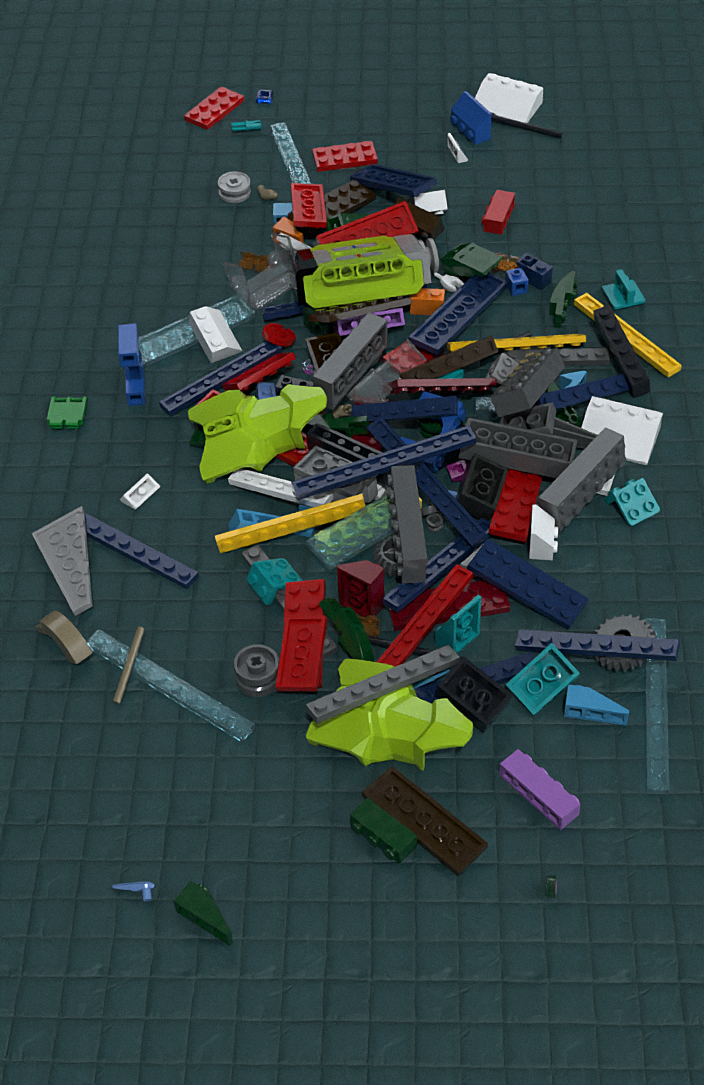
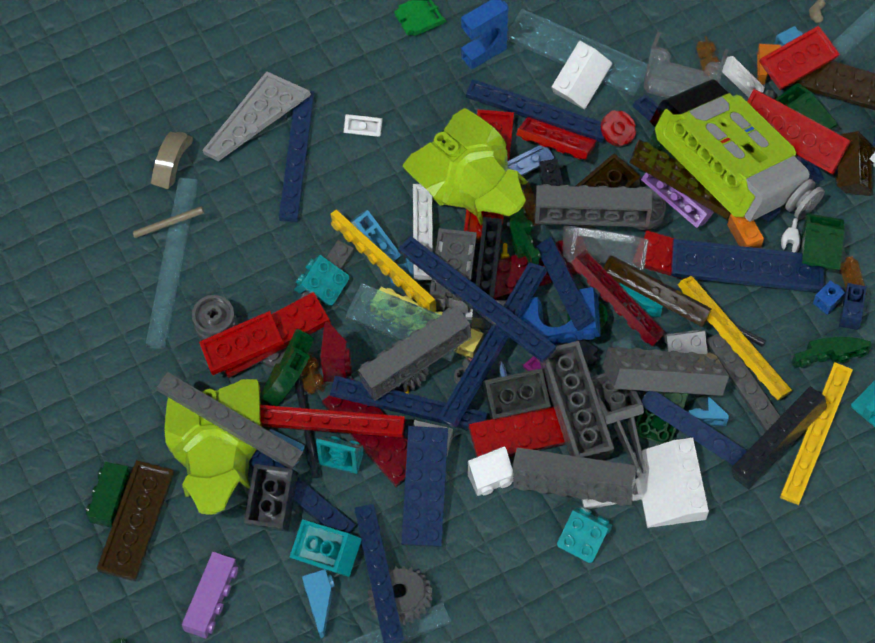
camera: 60 degrees right, 15 degrees up
dark tan arm [331,404,352,418] -> none

